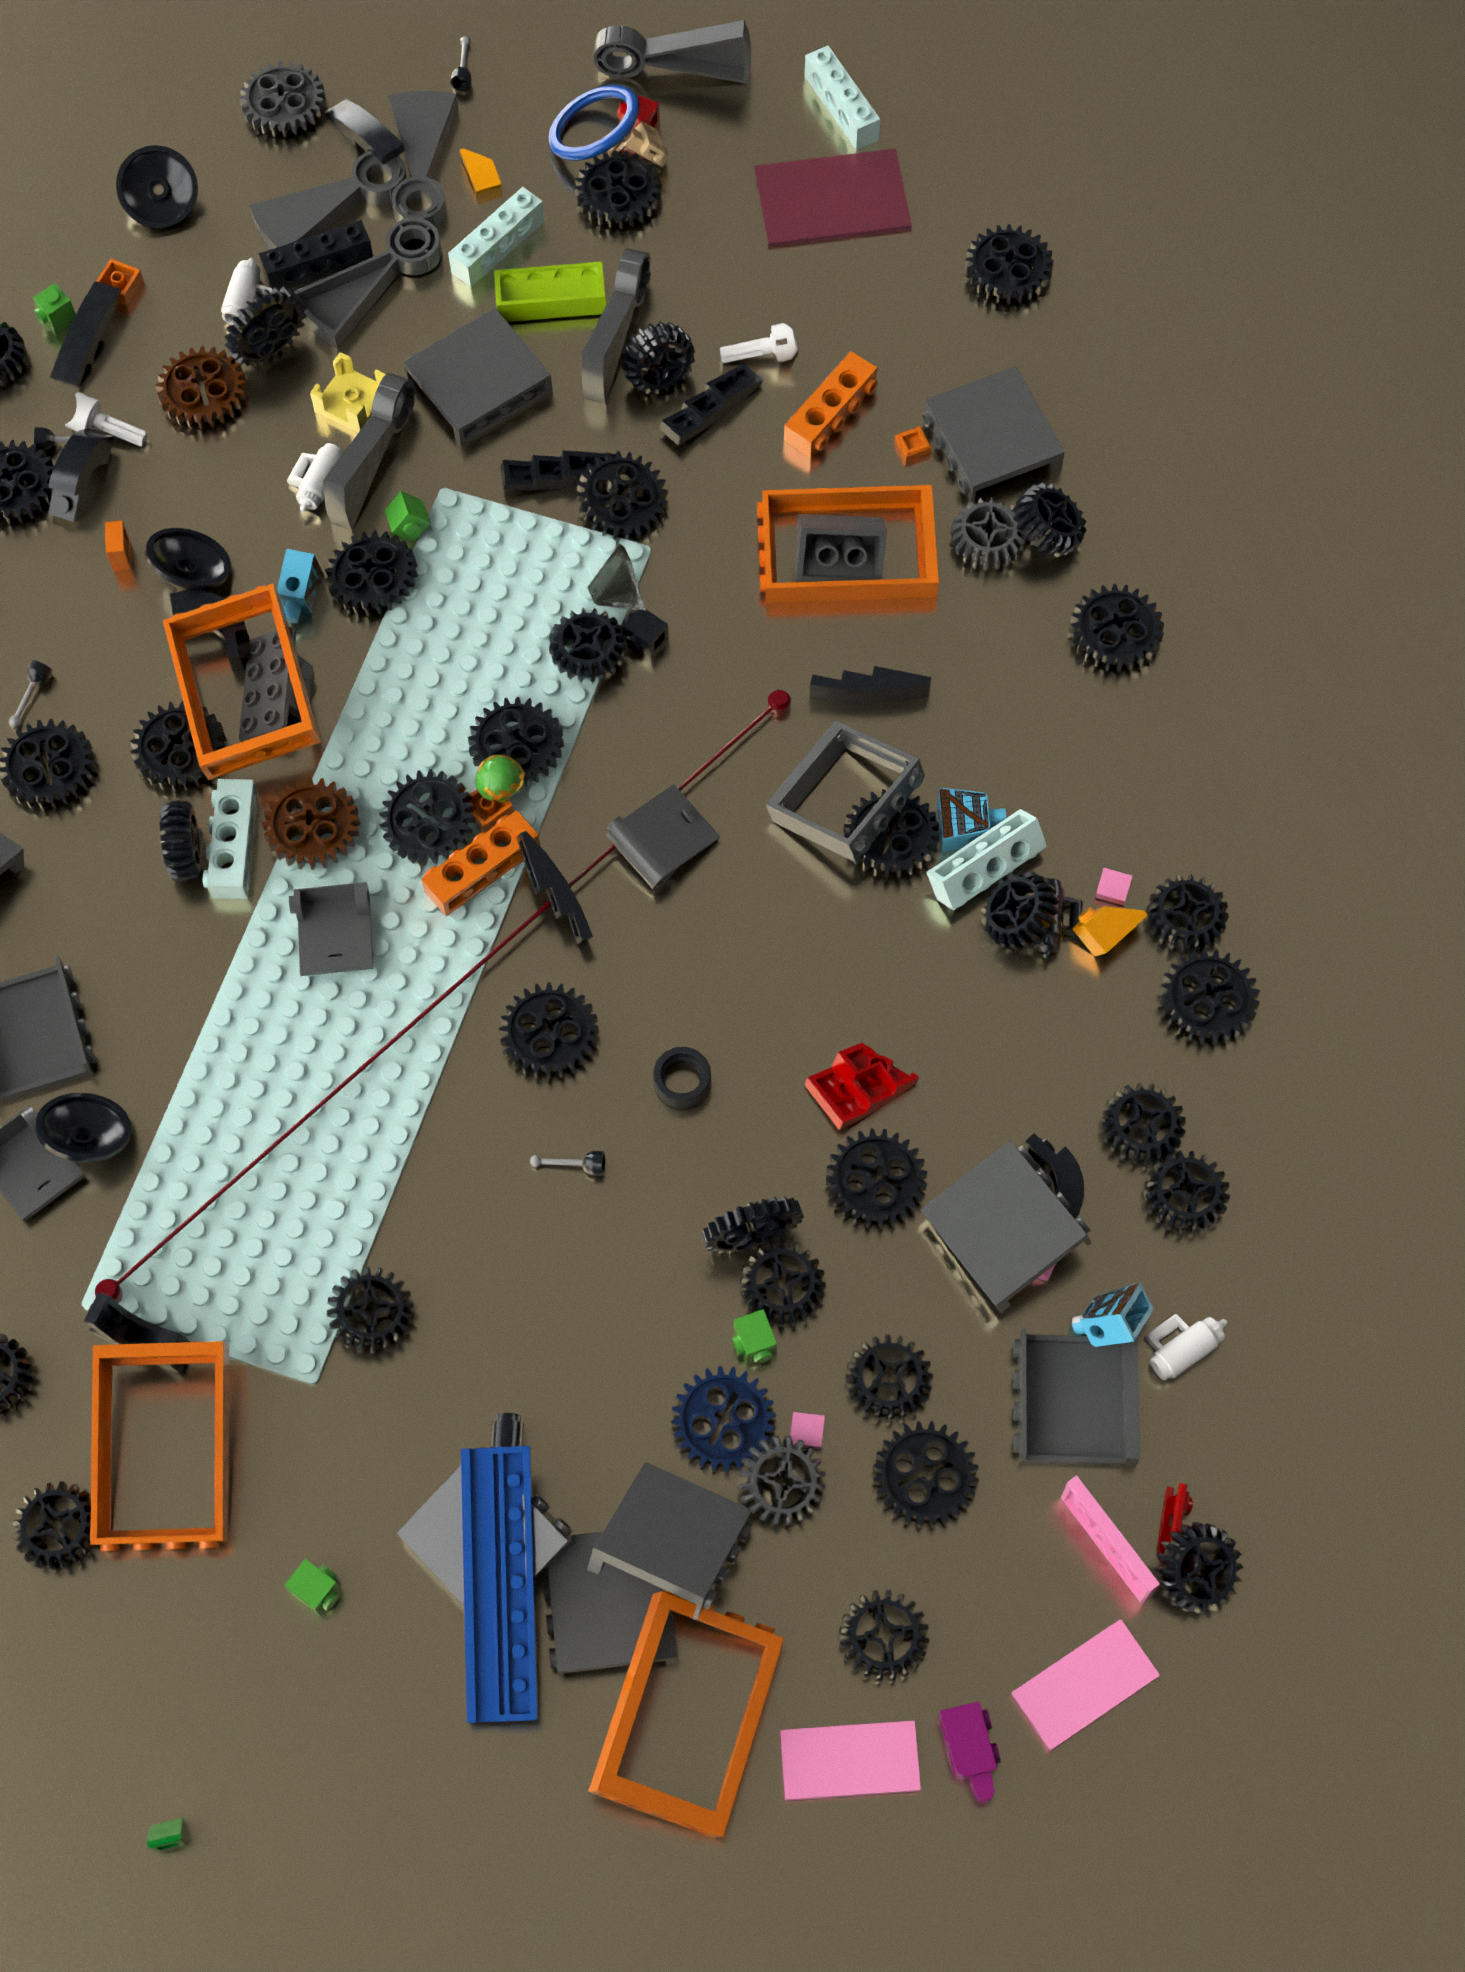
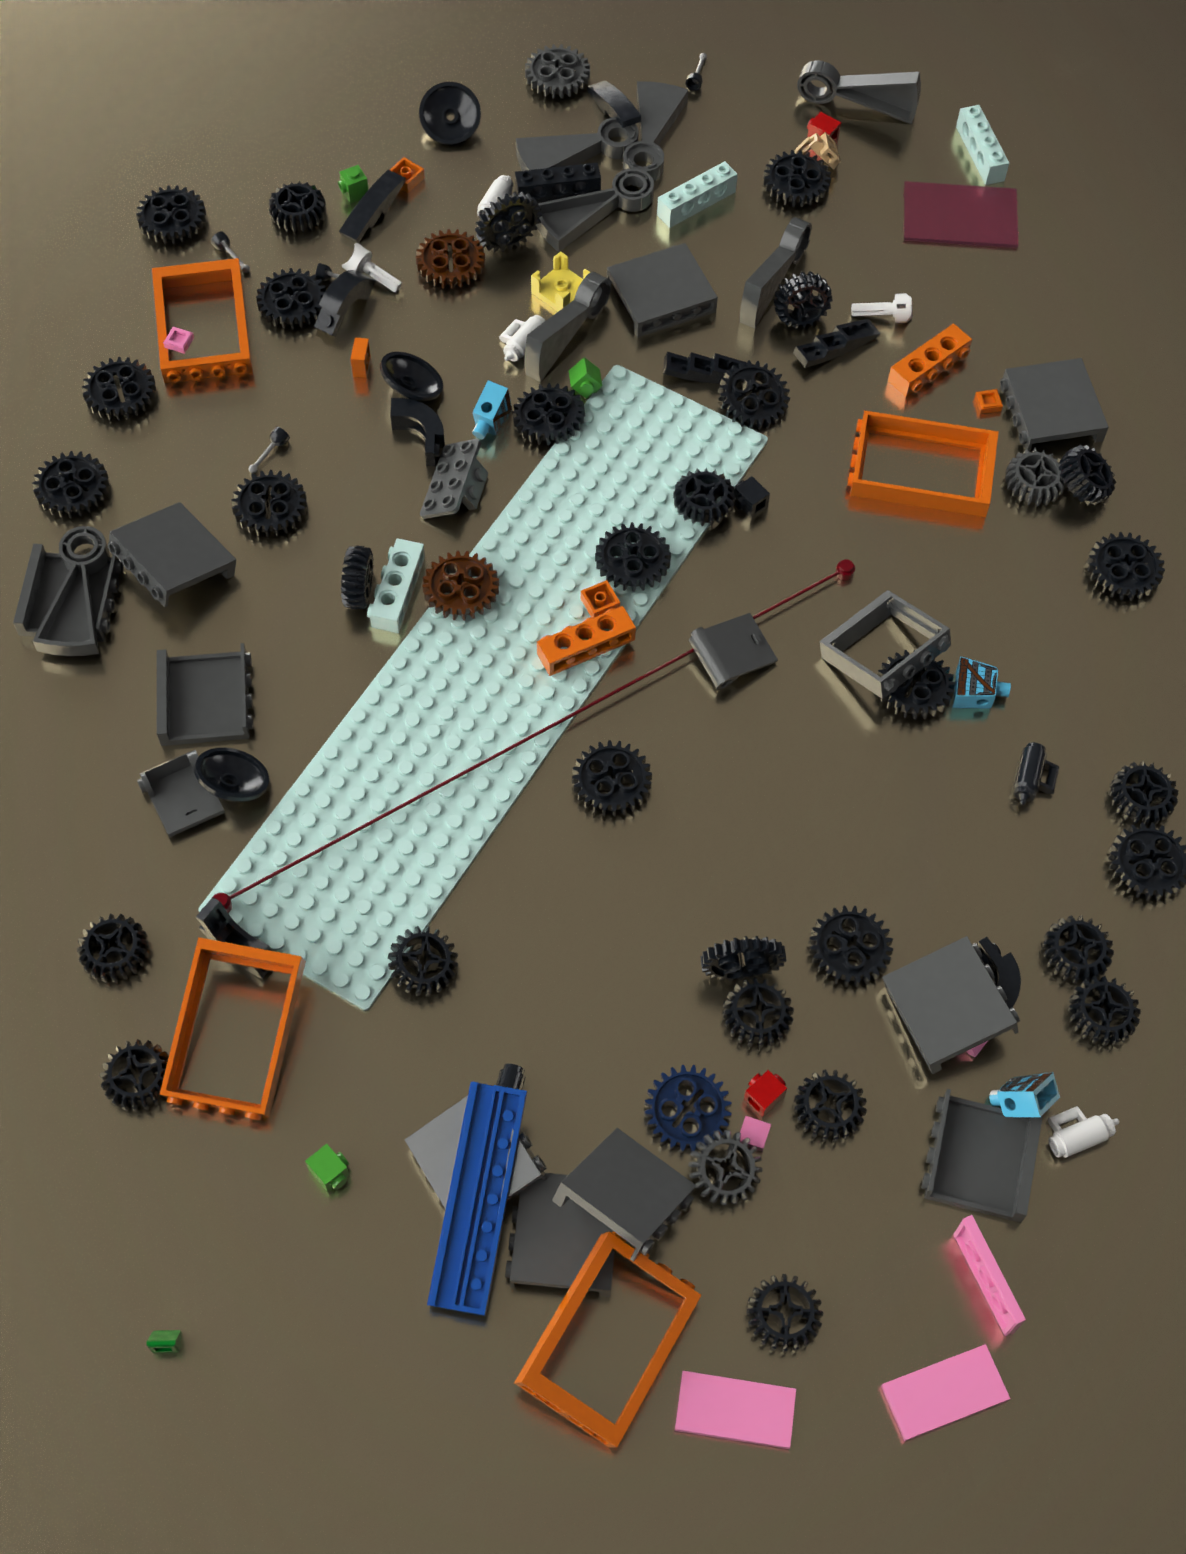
camera: 10 degrees right, 5 degrees down
black gear [130,701,227,791] -> none
orange window [163,583,321,780] -> none
dark grey door [289,882,374,976] -> none
black gear [379,769,476,865] -> none
light orange slope [459,148,501,195] -> none
bright green hair [475,754,525,802] -> none
lime slope [494,261,606,322] -> none
black slope [516,831,593,944] -> none
hinge [530,1151,606,1176] -> none
blue wedge [548,84,640,161] -> none
clear smoke slope [587,544,646,611] -> none
black tyre [653,1047,711,1109] -> none
bright green brick [732,1309,777,1364] -> none
dark grey slope [795,514,887,582] -> none
red slope [804,1042,919,1130] -> none
black slope [810,666,932,704] -> none
black gear [873,1421,979,1529] -> none
light aqua brick [926,809,1047,910] -> none
magenta hinge [938,1701,1001,1805] -> none
black gear [965,224,1054,304] -> none
black gear [981,870,1060,951] -> none
light orange slope [1072,906,1148,956] -> none
bright pink tile [1095,868,1132,906] -> none
black gear [1154,1522,1244,1614] -> none
red piece [1157,1483,1193,1562] -> none
none -> red brick [743,1070,787,1118]

